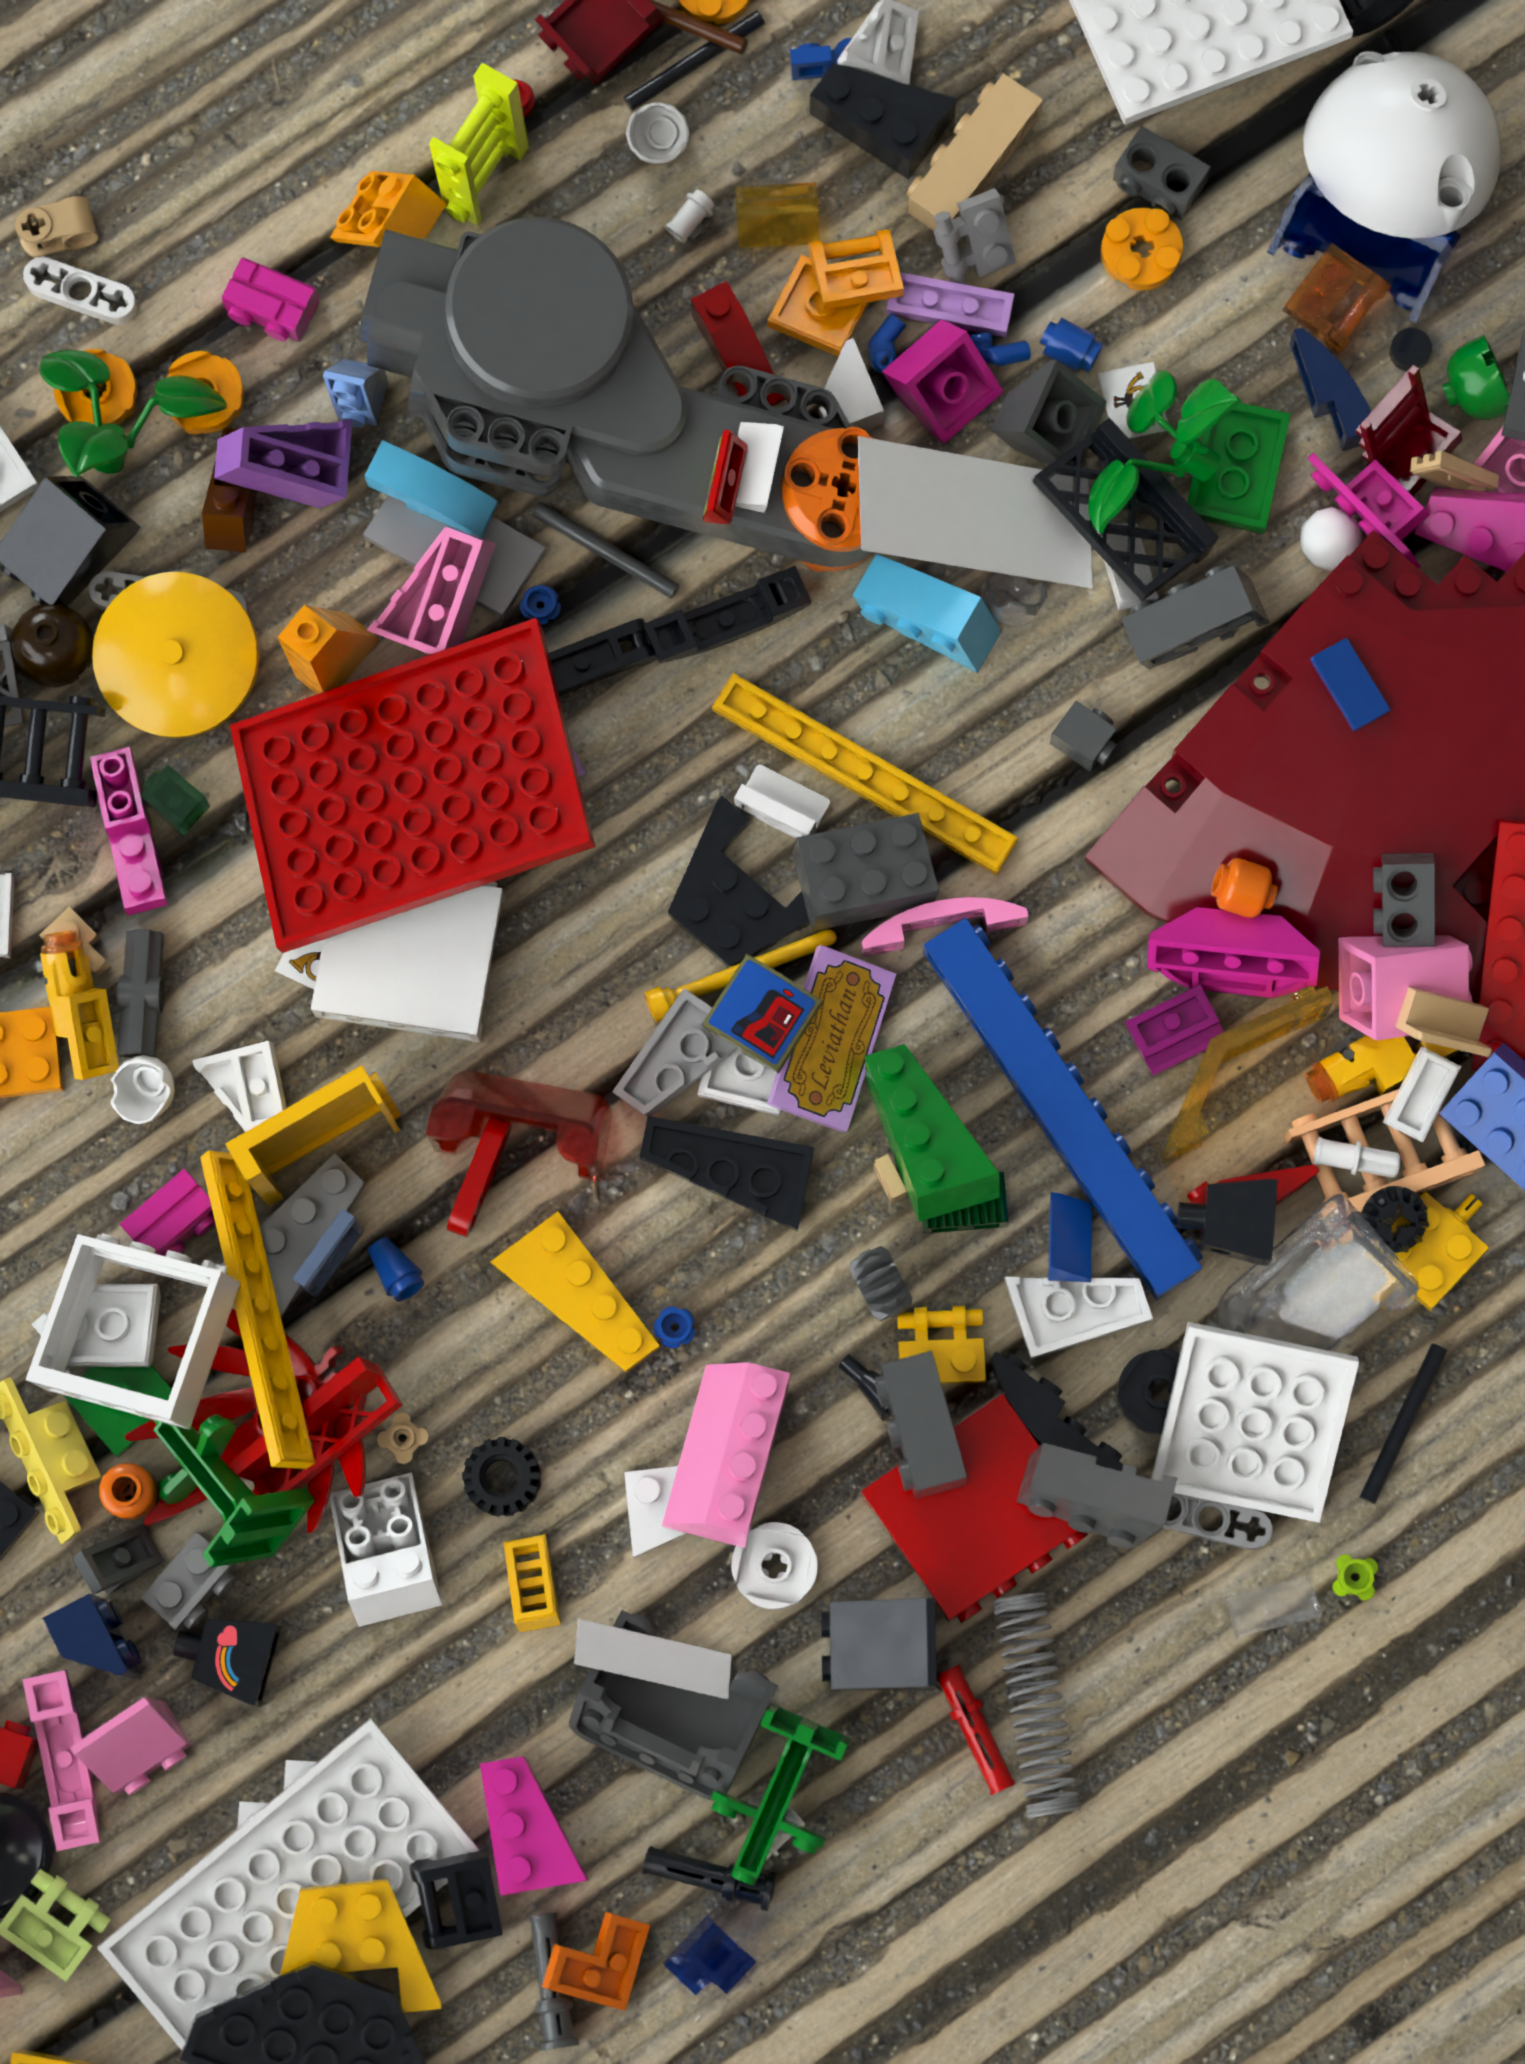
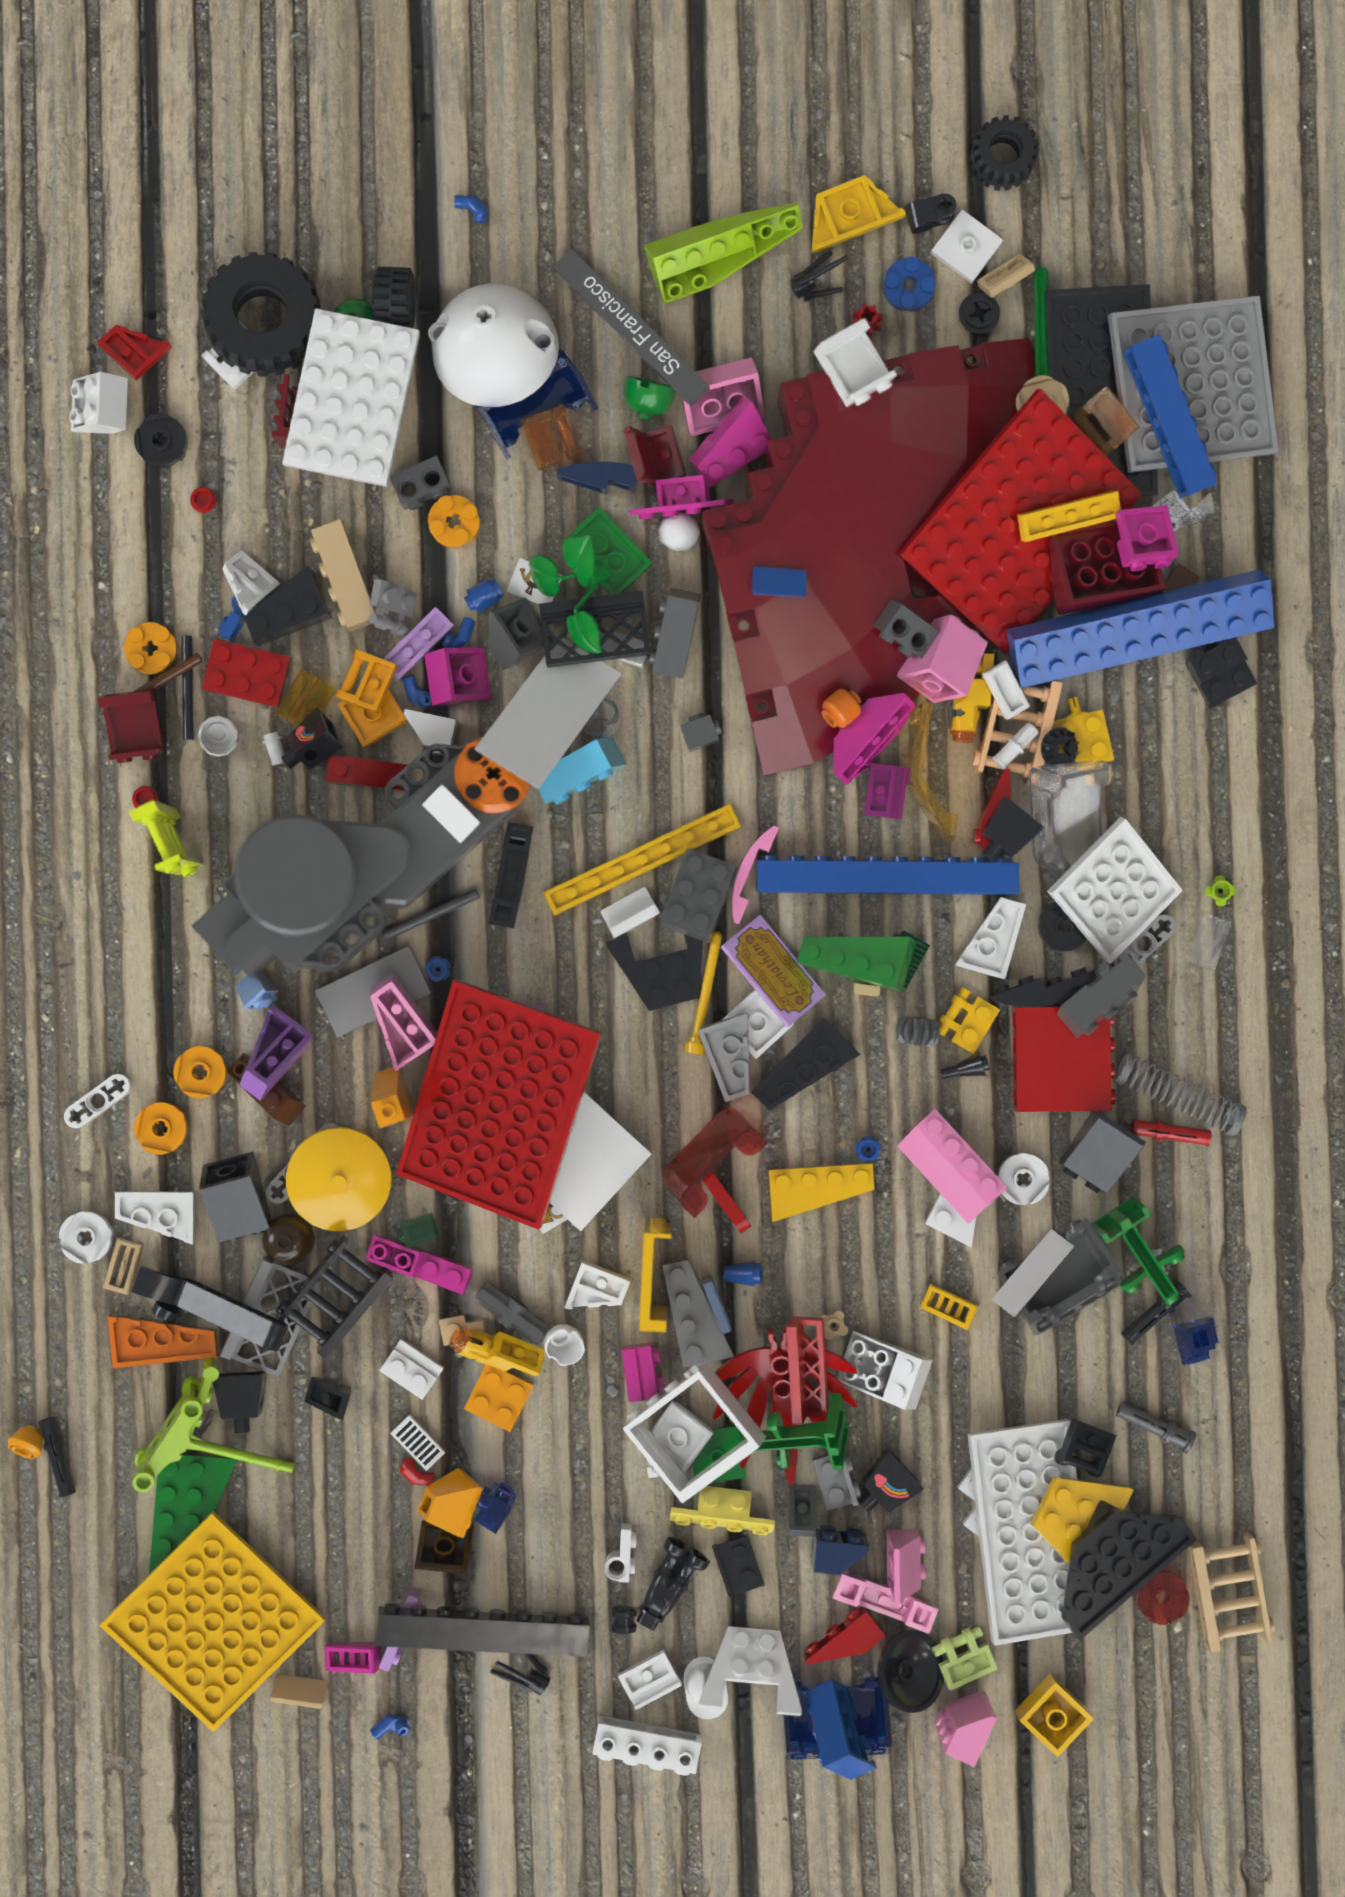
camera: 65 degrees left, 10 degrees up
tan piece [15,196,98,258] -> none
green plant [39,350,227,477] -> none
orange head [99,1463,159,1520] -> none
yellow tile [200,1150,315,1469] -> none
dark pink brick [222,257,320,342] -> none
light orange slope [330,171,447,247] -> none
medium azure slope [365,440,498,538] -> none
black tyre [462,1437,541,1517] -> none
dark pink wedge [480,1756,590,1896] -> none
orange plate [542,1912,650,2011] -> none
black plate [549,618,657,696] -> none
red slope [702,430,748,525] -> none
slope [702,954,823,1074] -> none
dark grey brick [875,1351,967,1499] -> none
blue slope [1048,1192,1092,1282] -> none
black bar [1360,1343,1447,1505] -> none
black tile [1389,328,1432,371] -> none
tan panel [1395,986,1492,1057] -> none
tan tile [1410,451,1499,492] -> none
none -> red plate [202,639,291,708]
none -> black torso [281,707,343,769]

